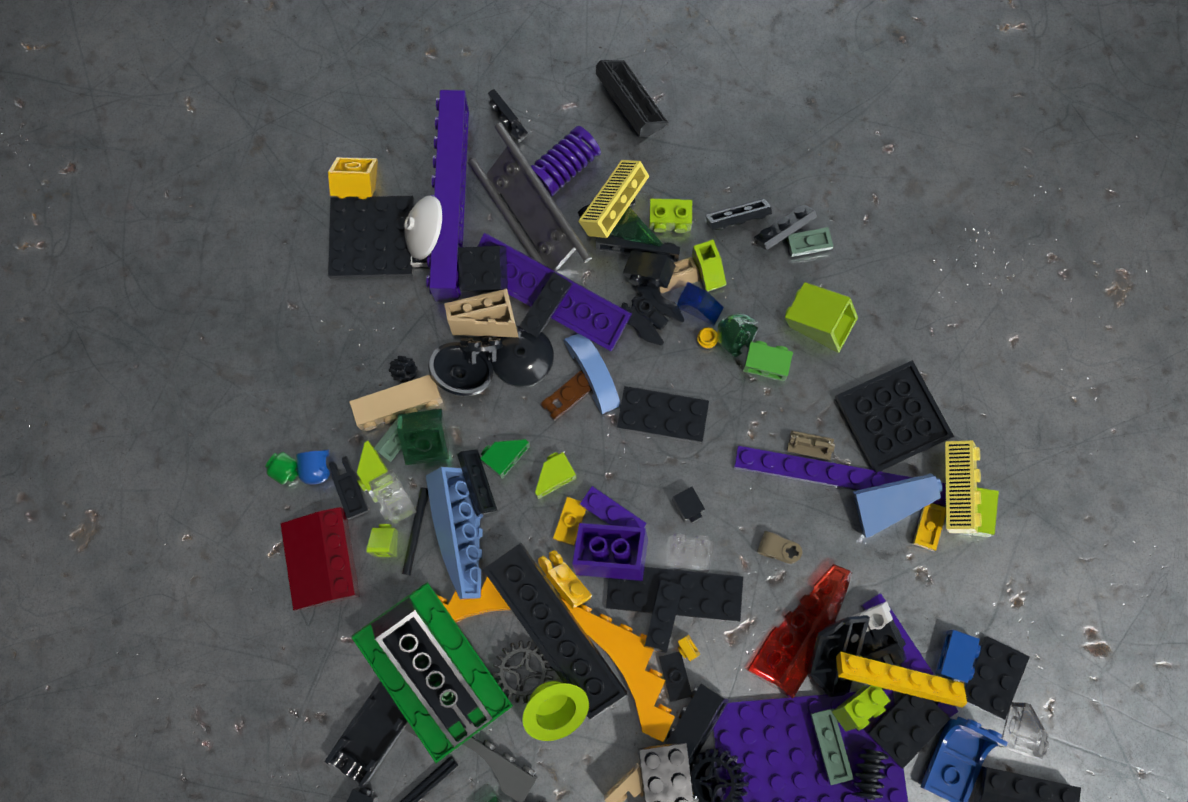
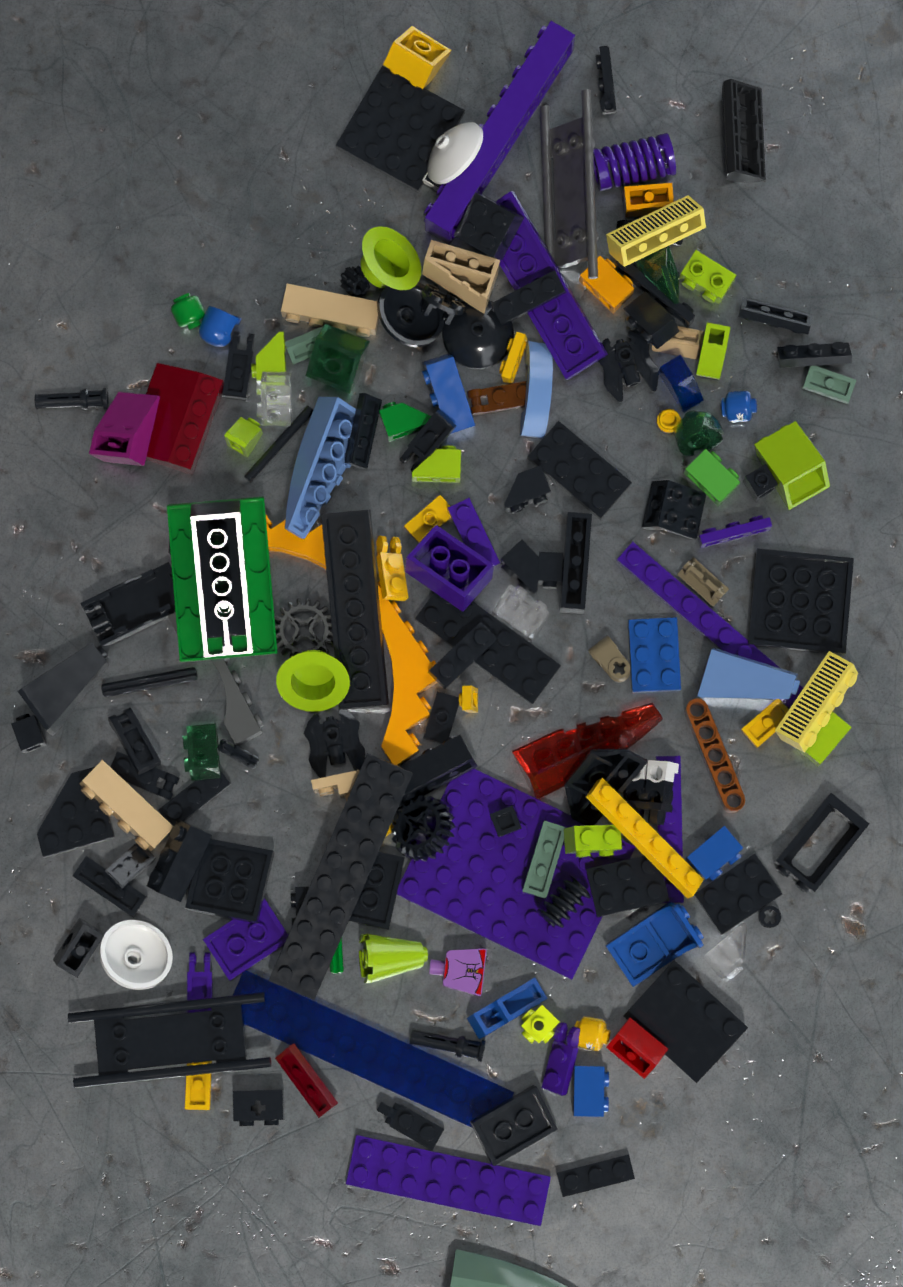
camera: 30 degrees right, 5 degrees up
none -> black pin [34,388,109,410]
none -> magenta slope [89,392,160,466]
none -> black piece [304,709,365,778]
none -> lime hose [360,226,421,290]
none -> black hinge [400,410,456,472]
none -> blue wedge [422,354,476,434]
none -> black plate [490,805,522,838]
none -> yellow plate [499,332,528,384]
none -> black slope [500,539,539,598]
none -> black slope [504,465,551,514]
none -> black brick [560,512,592,614]
none -> light orange brick [579,256,634,314]
none -> light orange brick [623,183,674,218]
none -> blue plate [628,617,681,693]
none -> black bracket [642,480,706,540]
none -> dark orange beam [685,698,745,813]
none -> dark purple plate [698,515,772,548]
none -> blue head [721,391,757,422]
none -> black brick [743,464,778,502]
none -> black bush [758,906,781,929]
none -> black piece [774,793,870,894]

